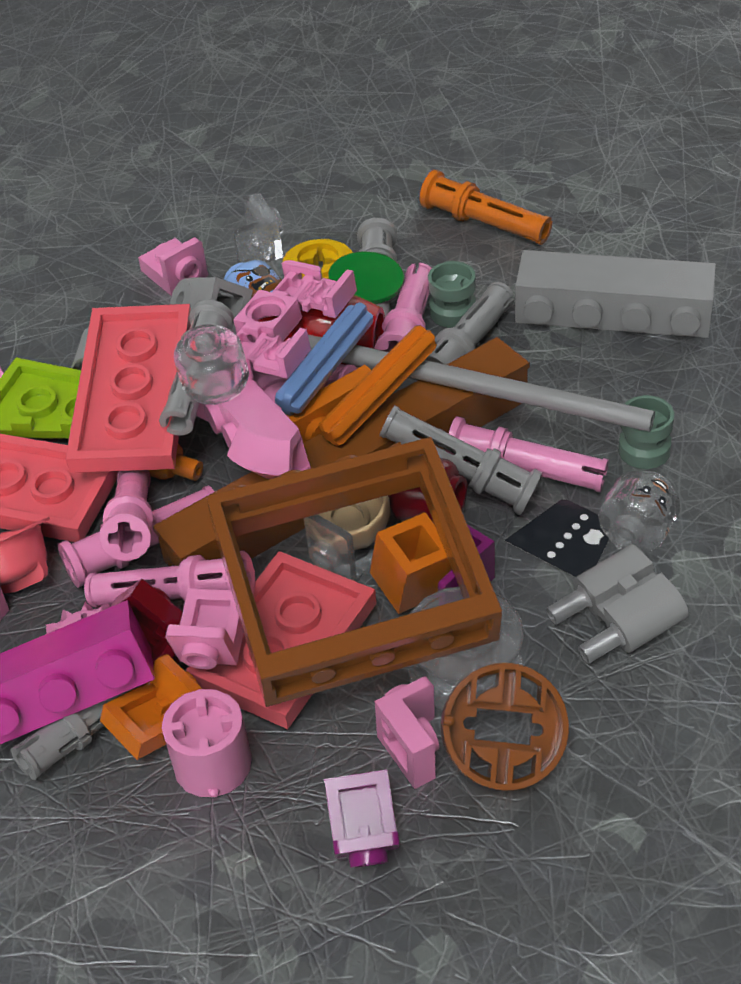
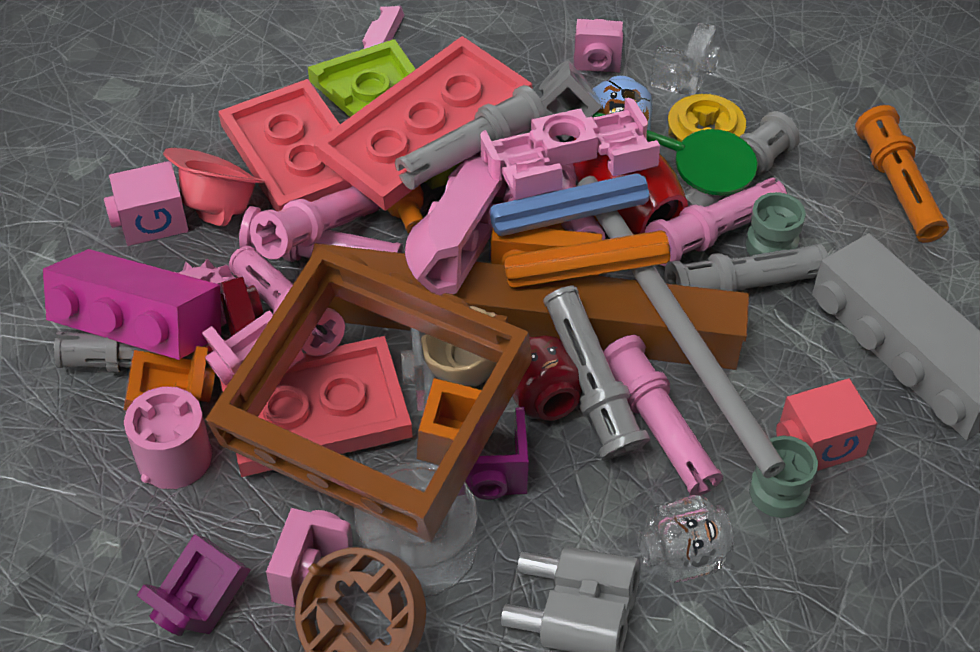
camera: 40 degrees right, 5 degrees up
clear head [173,324,249,405] -> none
black sticker [504,500,615,577] -> none
none -> coral brick [776,378,877,471]

